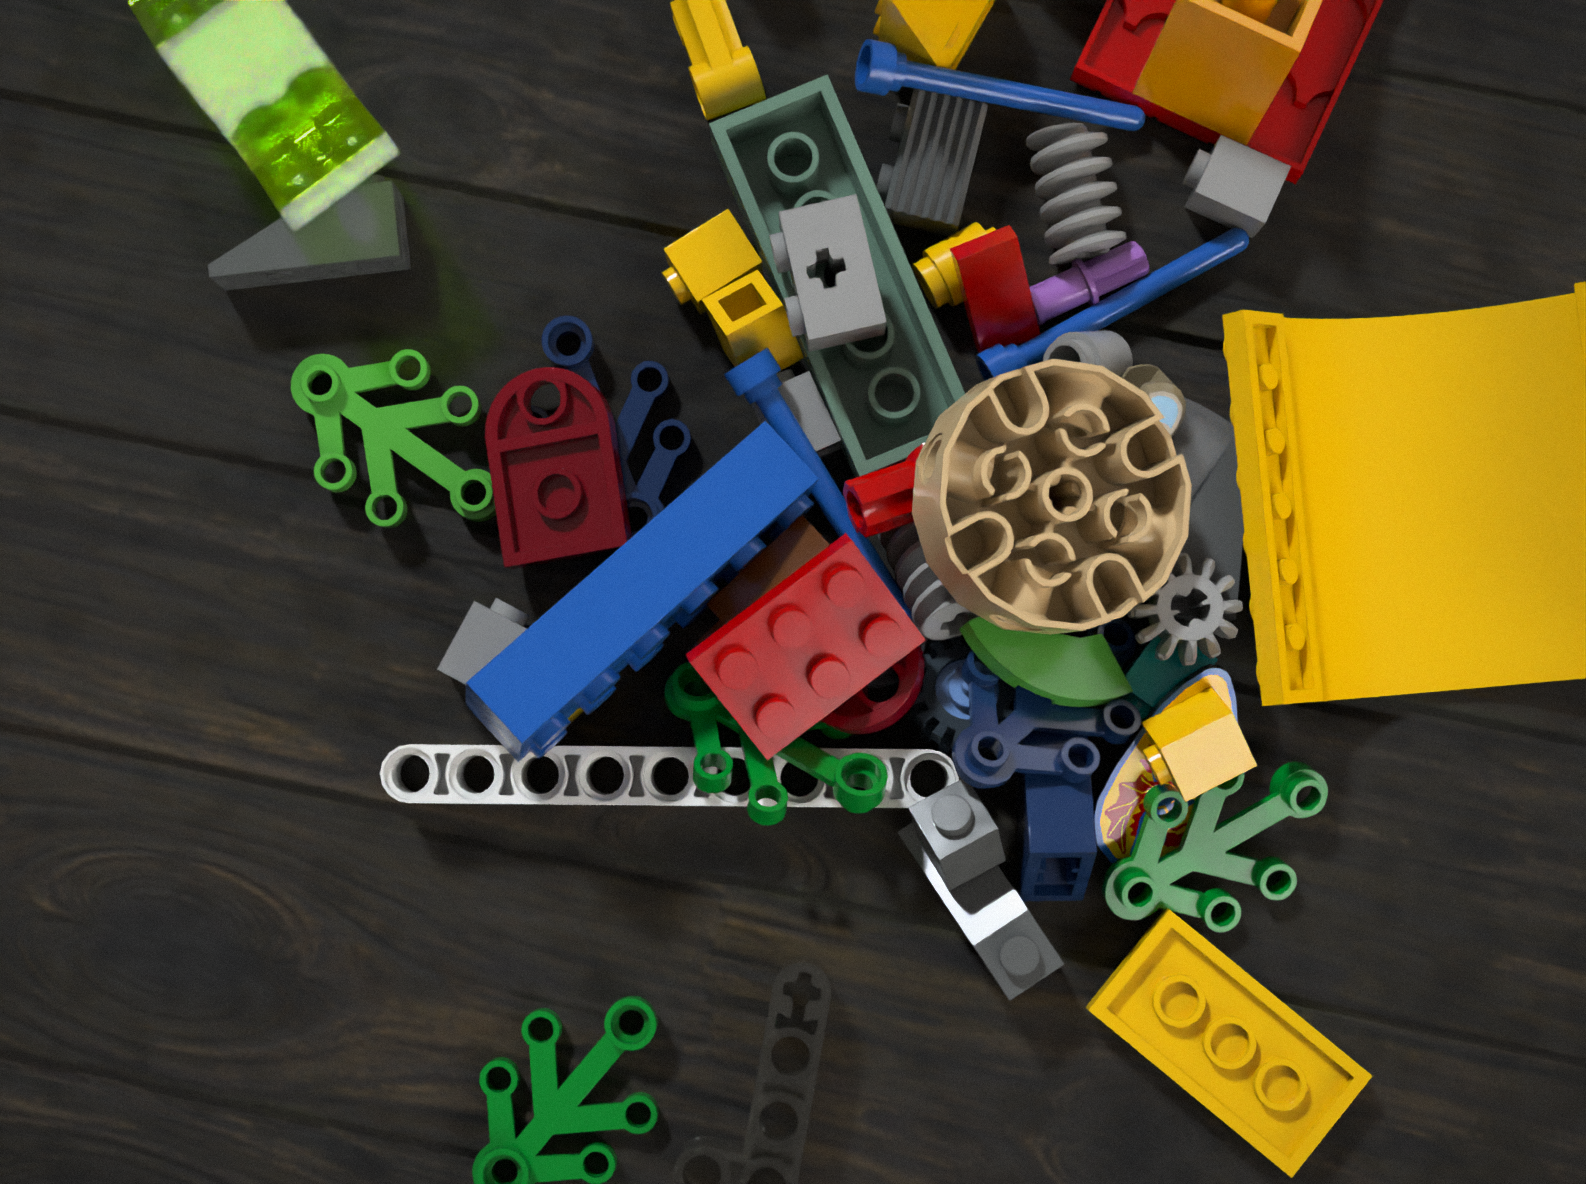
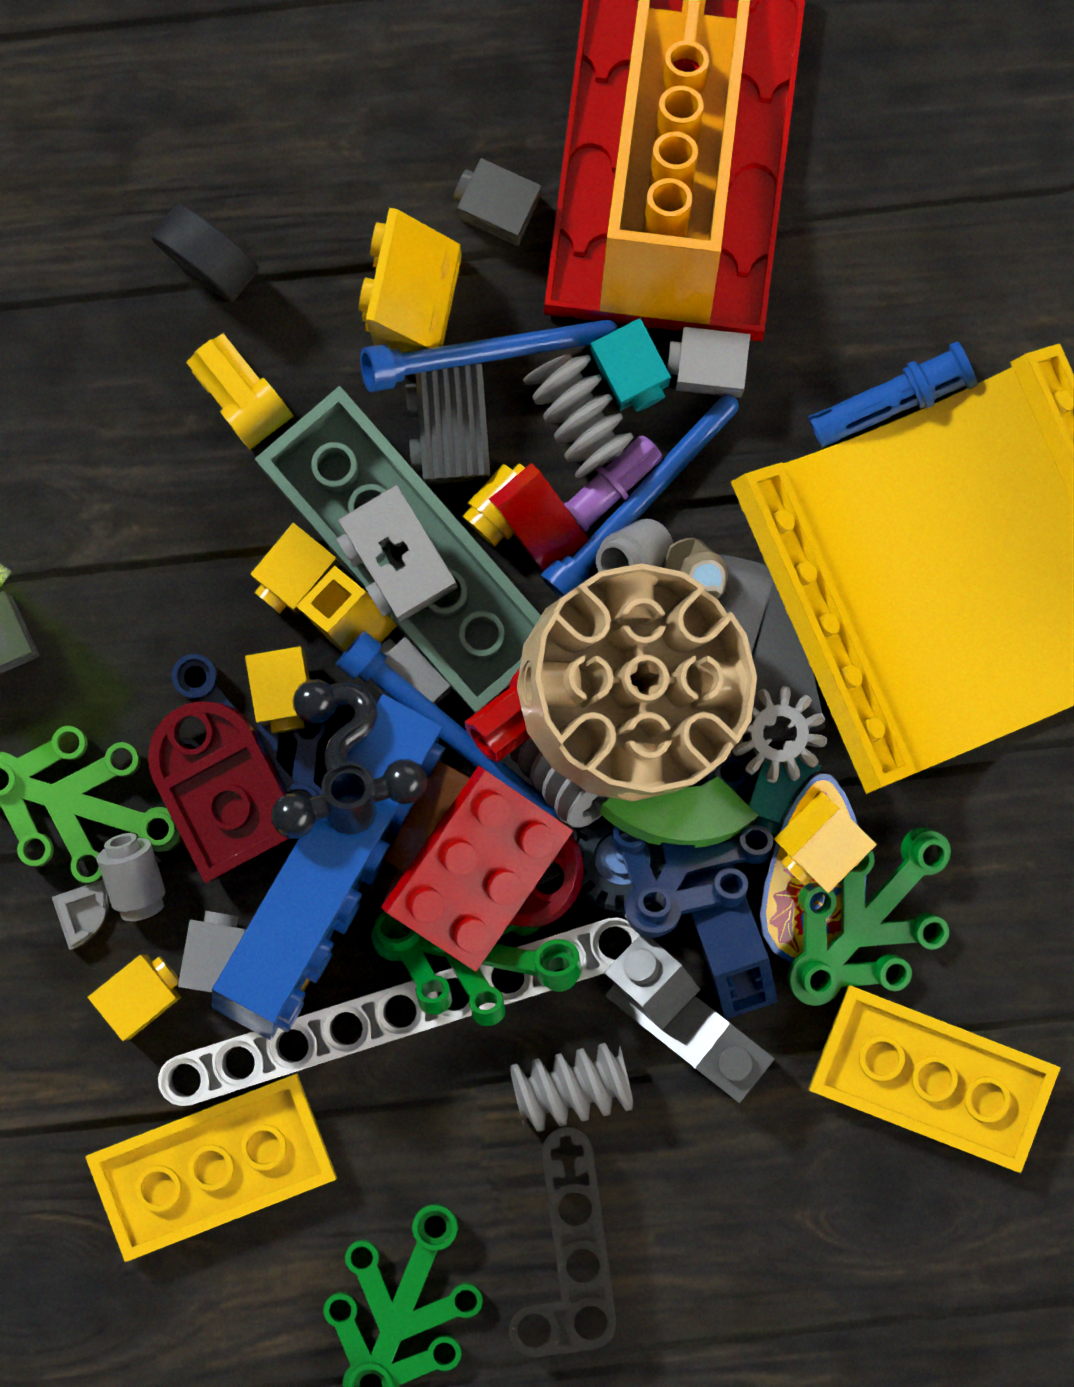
camera: 15 degrees left, 0 degrees up
none -> light grey tile [52,880,110,950]
none -> yellow plate [85,1074,337,1262]
none -> yellow brick [88,954,182,1041]
none -> light grey brick [97,833,166,921]
none -> yellow brick [245,646,310,734]
none -> black piece [270,679,428,839]
none -> light grey piece [510,1043,633,1132]
none -> teal brick [590,318,671,412]
none -> blue pin [808,341,978,449]

